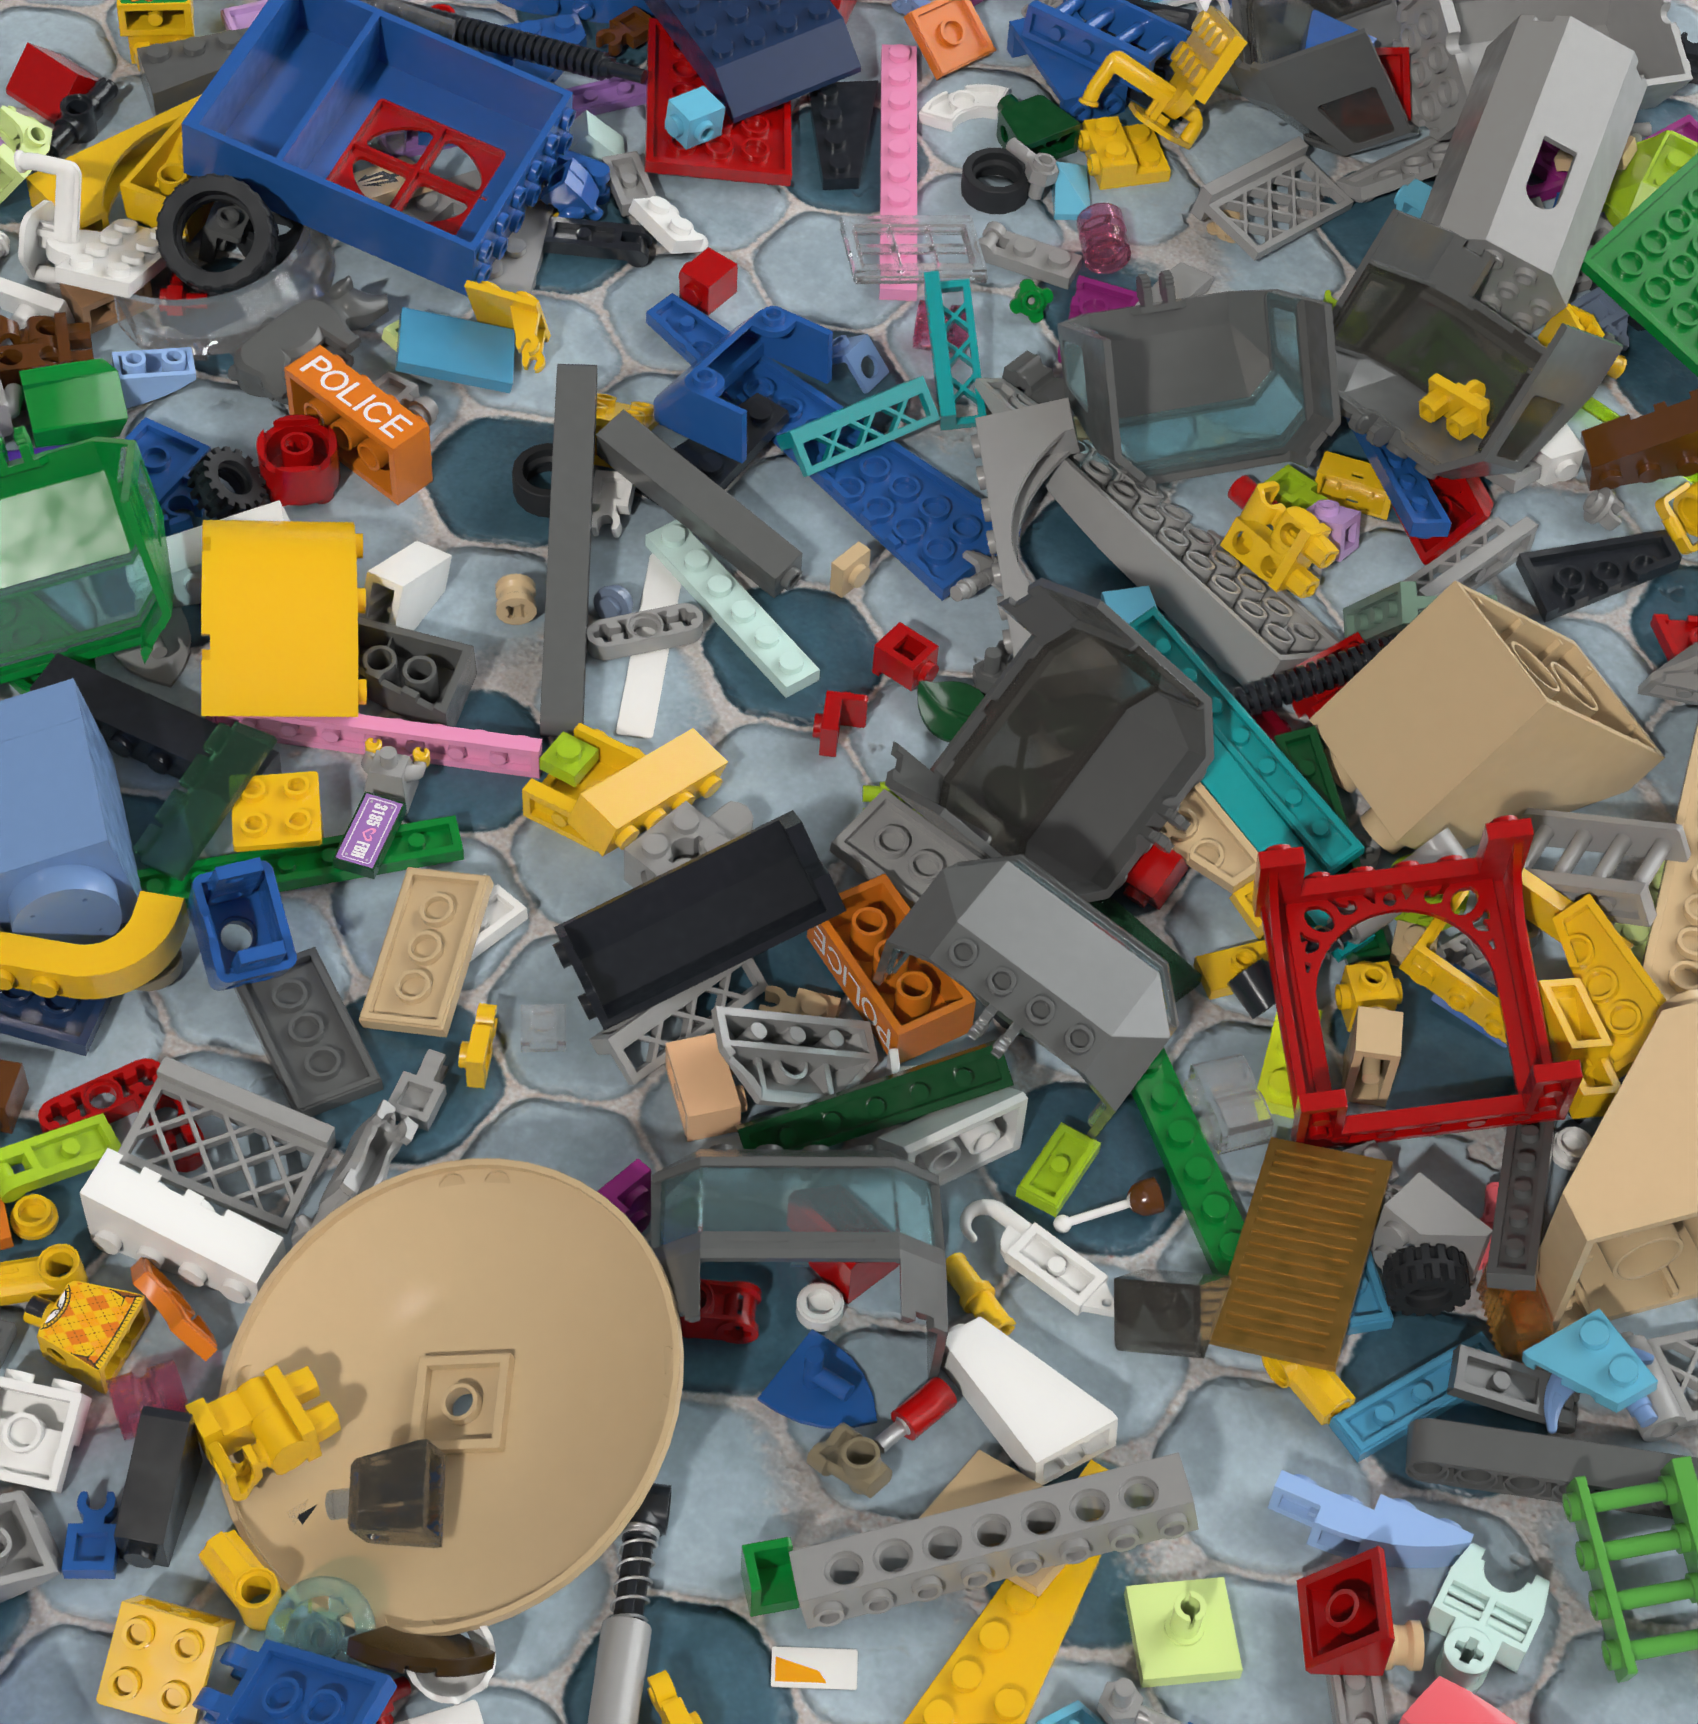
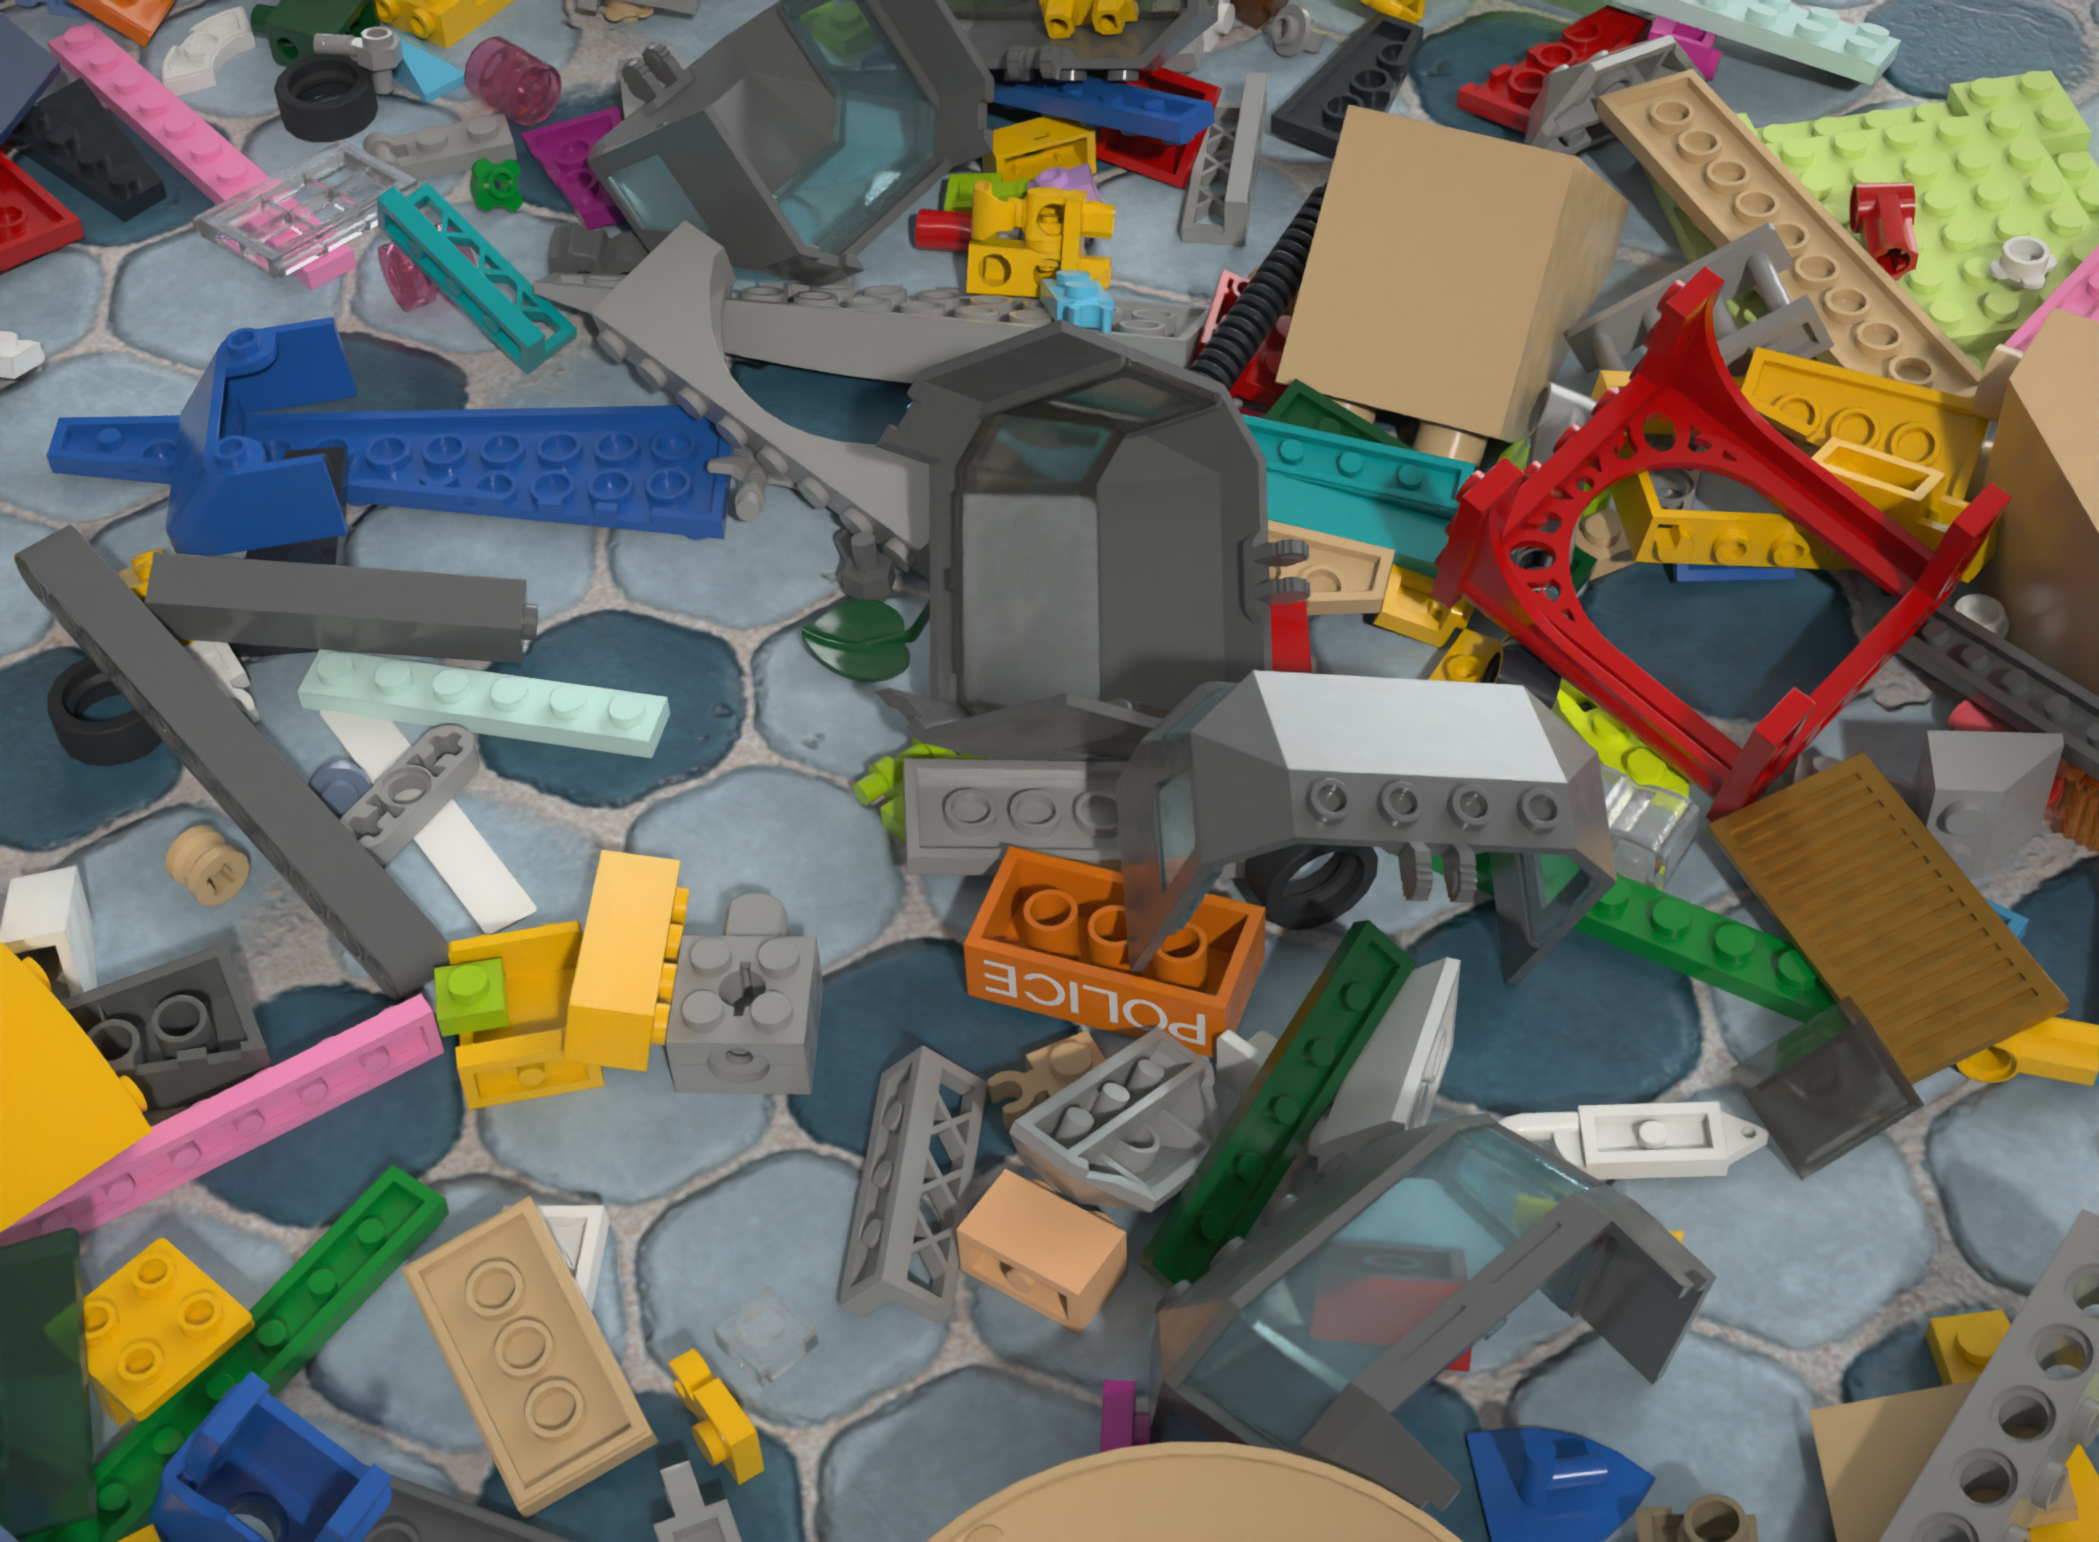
camera: 35 degrees left, 5 degrees down
tile [333,791,407,879] -> none
light grey piece [361,738,430,816] -> none
black panel [552,810,847,1030] -> none
red brick [678,247,738,316] -> none
teal fence [776,376,940,477] -> none
white tile [796,1282,844,1332] -> none
red bracket [813,690,868,757] -> none
tan plate [830,541,871,598] -> none
medium blue bracket [832,334,889,394] -> none
red brick [872,622,939,691] -> none
red piece [873,1377,957,1453] -> none
white slope [941,1316,1118,1485] -> none
lime plate [1015,1122,1101,1218] -> none
hinge [1053,1177,1165,1233] -> none
yellow brick [1335,961,1403,1032] -> none
tan brick [1341,1006,1403,1107] -> none
sand green fence [1343,581,1497,645] -> none
black tyre [1382,1244,1471,1316] -> none
none -> medium azure plate [1040,270,1114,333]

